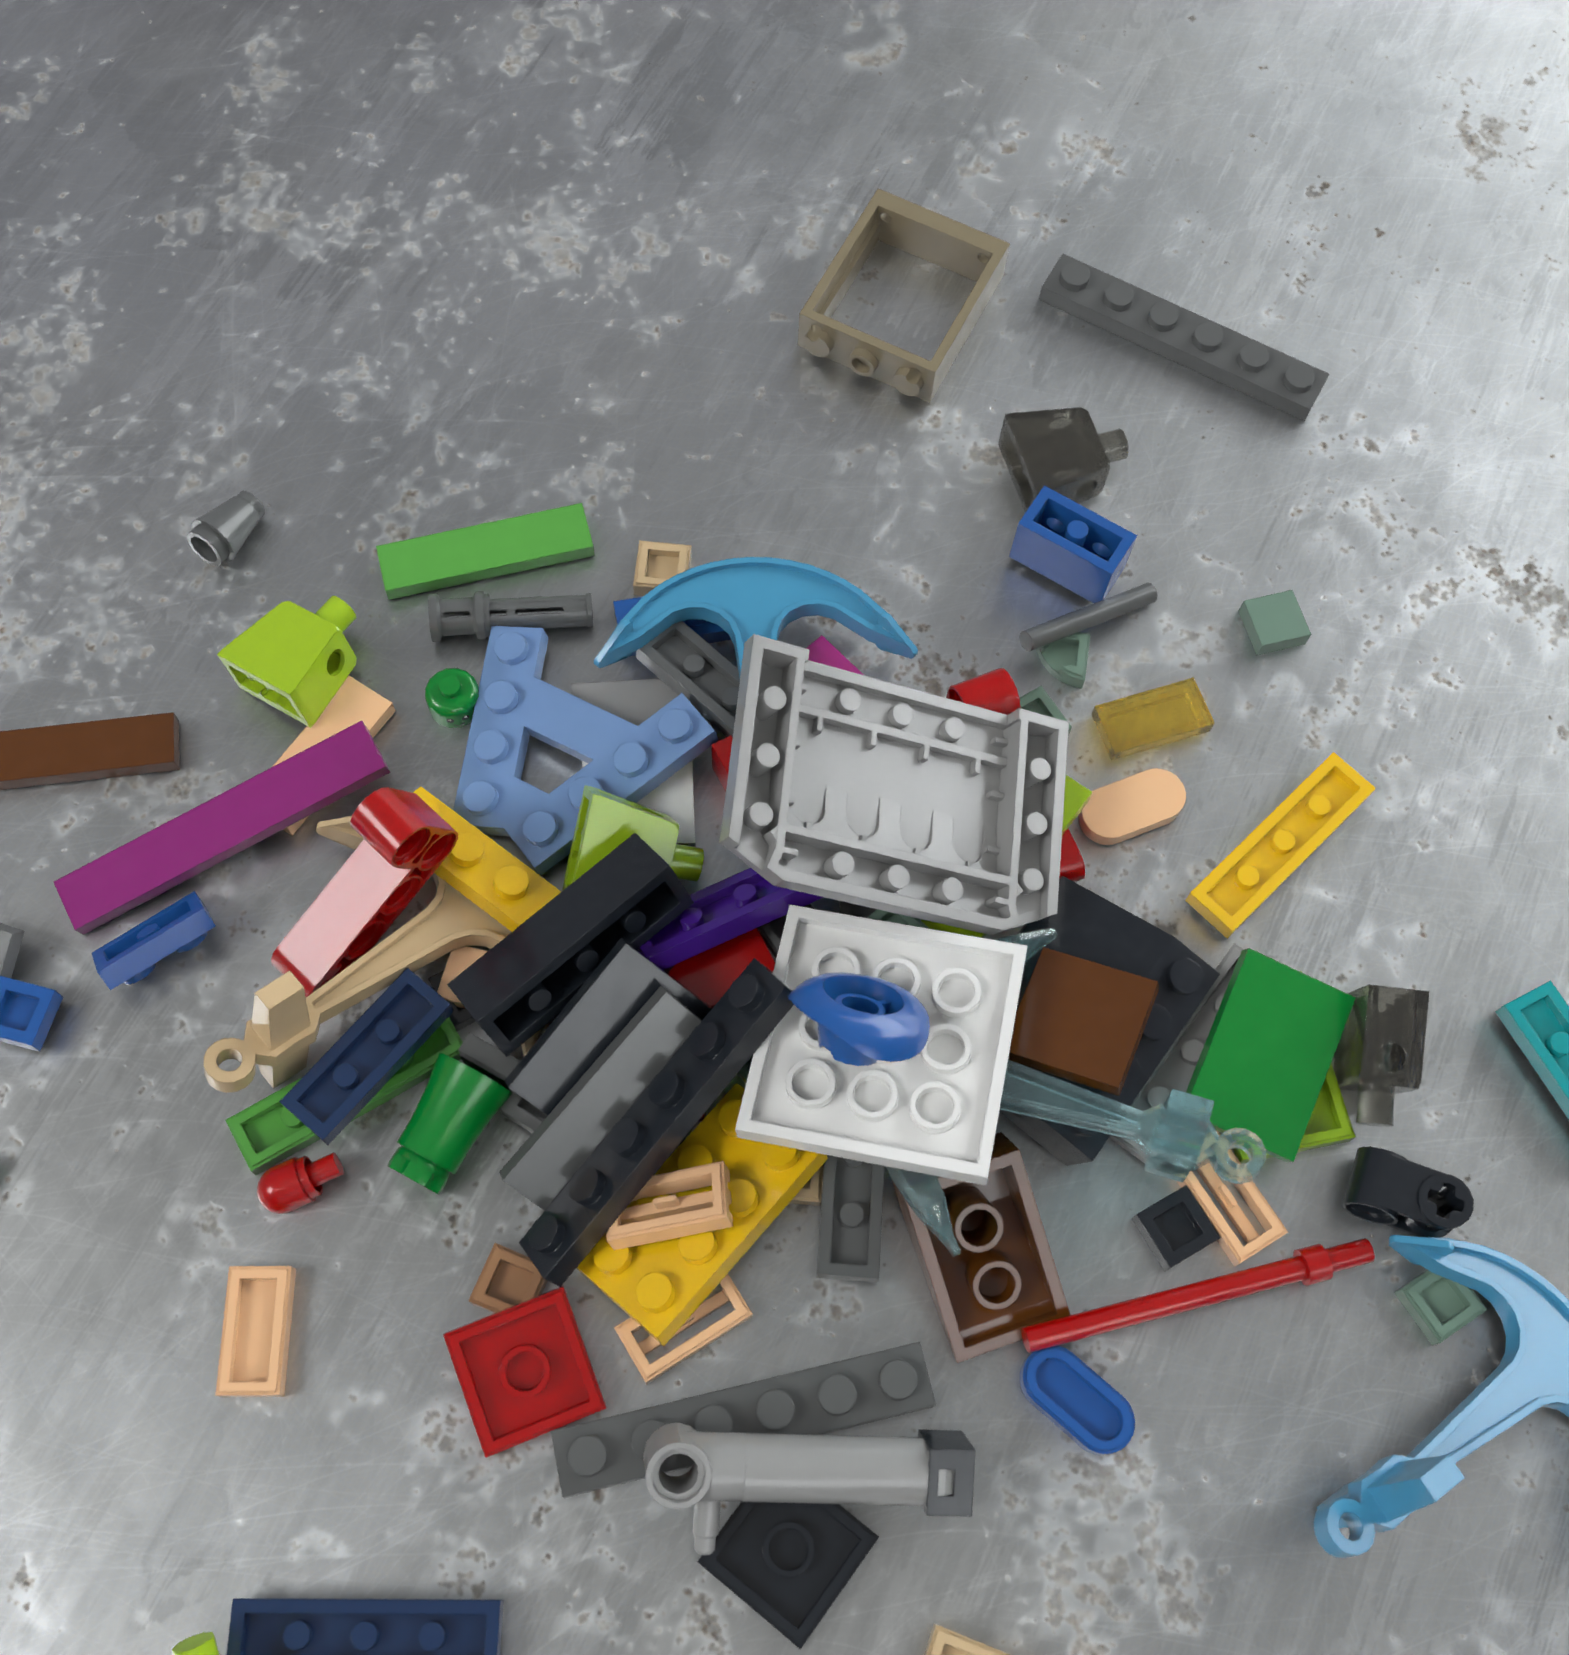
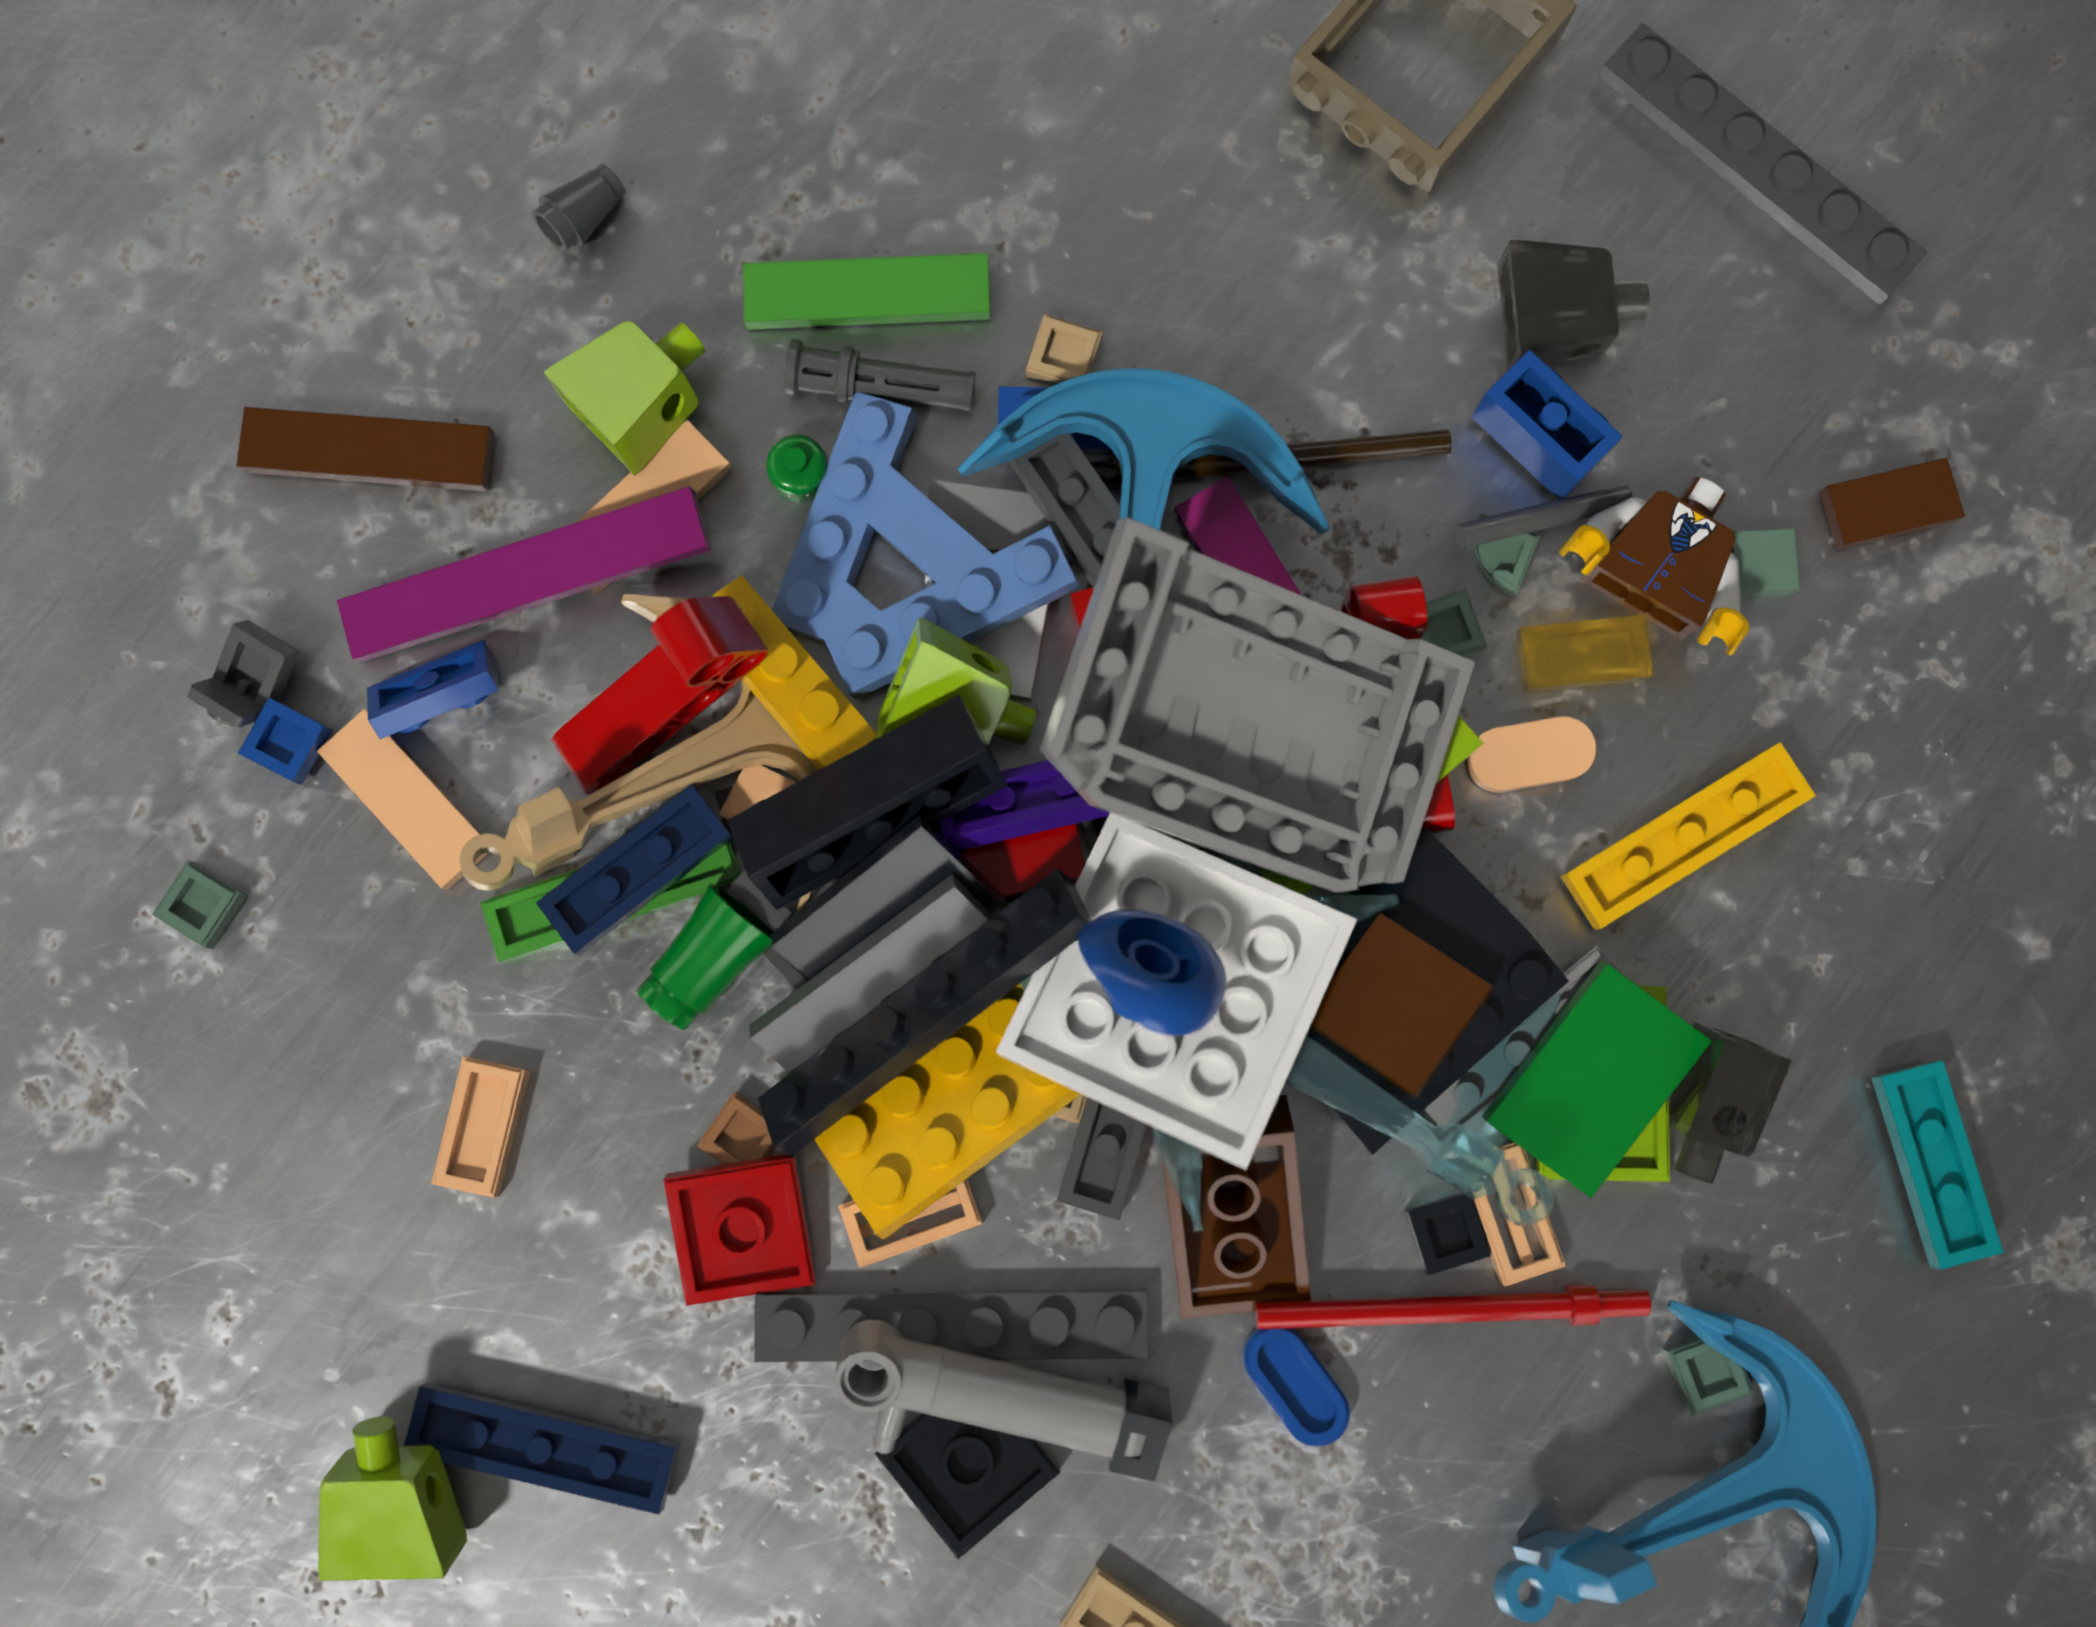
camera: 20 degrees right, 15 degrees up
red cylinder [257,1152,344,1214] -> none
light nougat tile [607,1161,733,1250] -> none
black piece [1342,1147,1474,1237] -> none
none -> light nougat tile [317,709,488,890]
none -> dark brown bar [1090,429,1452,486]
none -> reddish brown torso [1558,477,1750,656]
none -> reddish brown tile [1819,457,1965,550]

